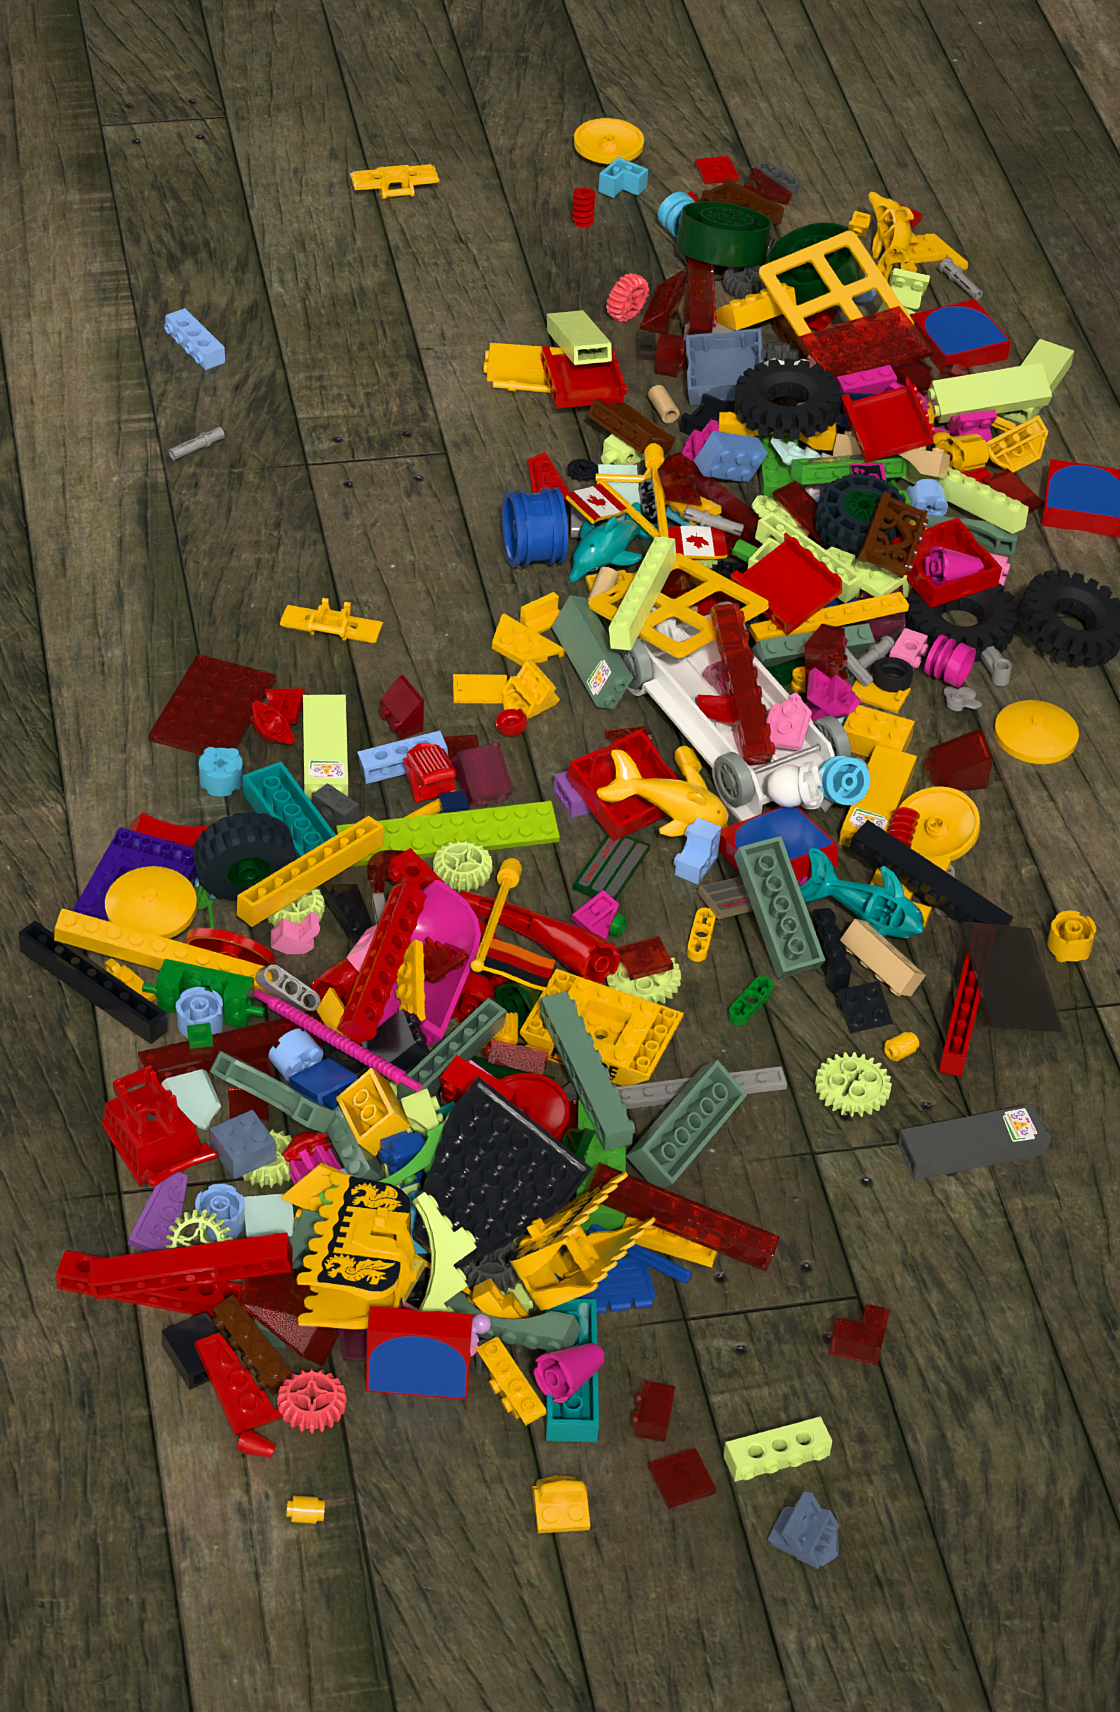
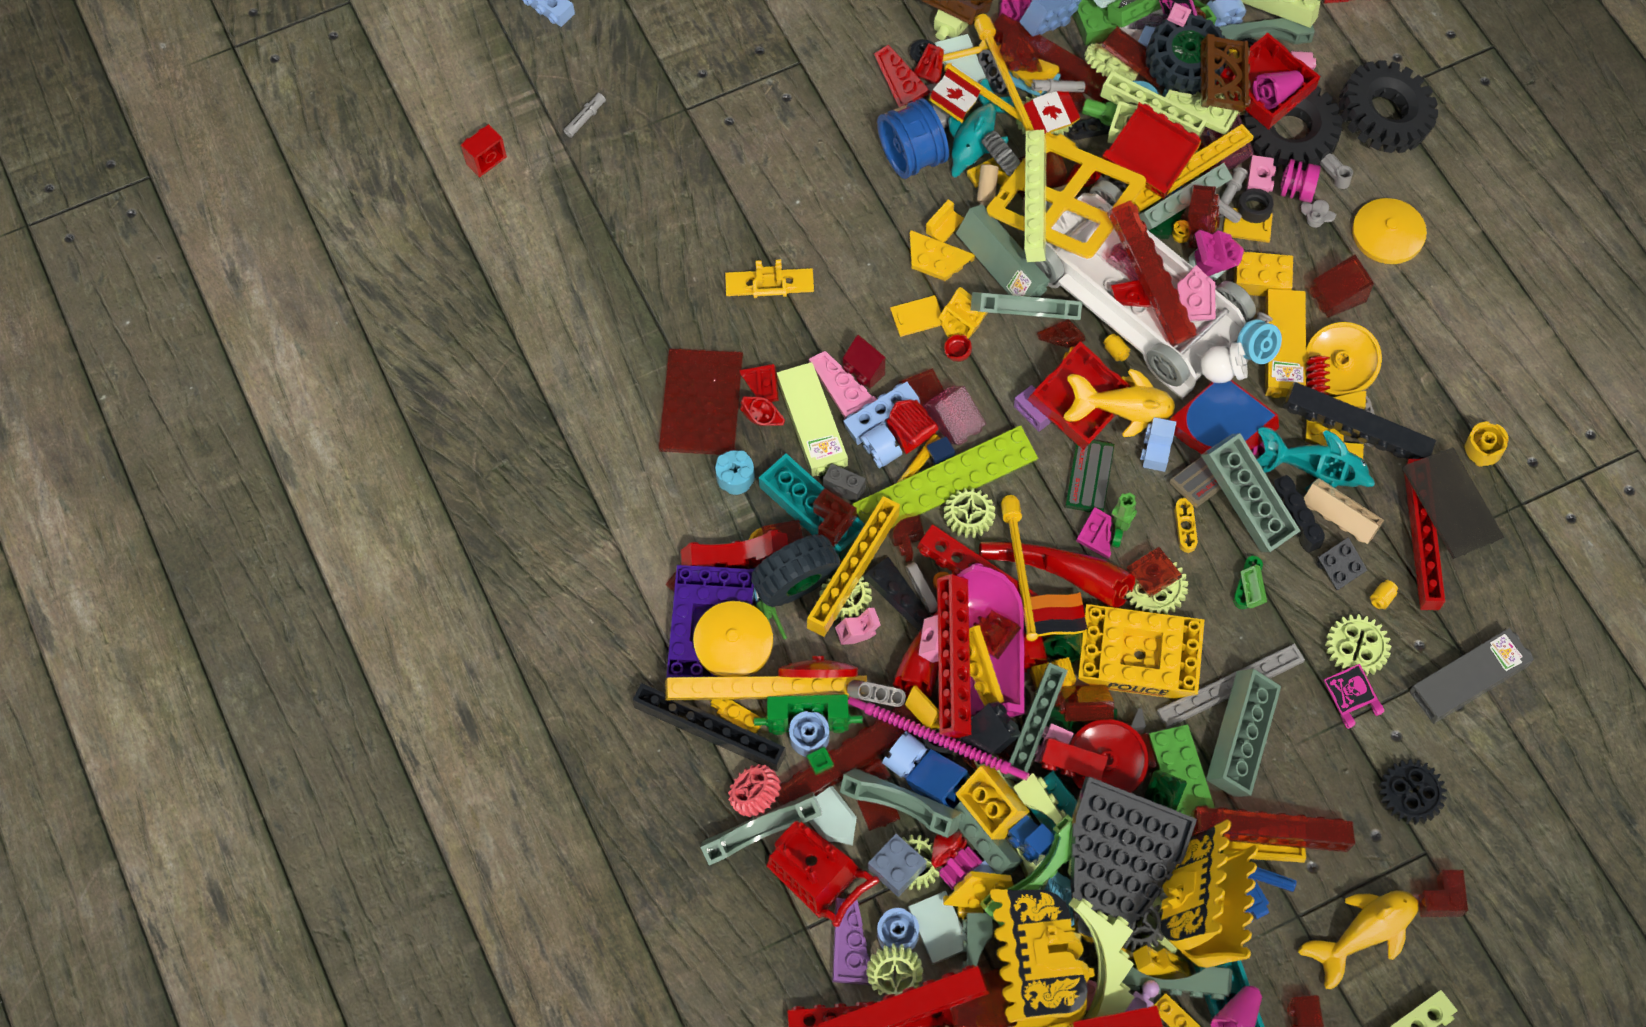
camera: 10 degrees left, 20 degrees up
sand green brick [540,991,635,1151] -> none
none -> red brick [461,124,507,178]
none -> sand green arch [701,792,822,865]
none -> coral gear [728,764,781,818]
none -> bright pink wing [809,351,877,420]
none -> clear red brick [813,488,857,547]
none -> light blue brick [860,423,902,468]
none -> red wing [914,43,944,84]
none -> sand green arch [970,292,1082,320]
none -> dark grey gear [982,131,1021,176]
none -> bright green piece [1112,493,1137,531]
none -> bright pink tile [1167,3,1191,27]
none -> bright green plate [1240,565,1267,609]
none -> yellow animal [1298,890,1418,989]
none -> flag [1323,664,1384,729]
none -> black gear [1379,759,1447,825]

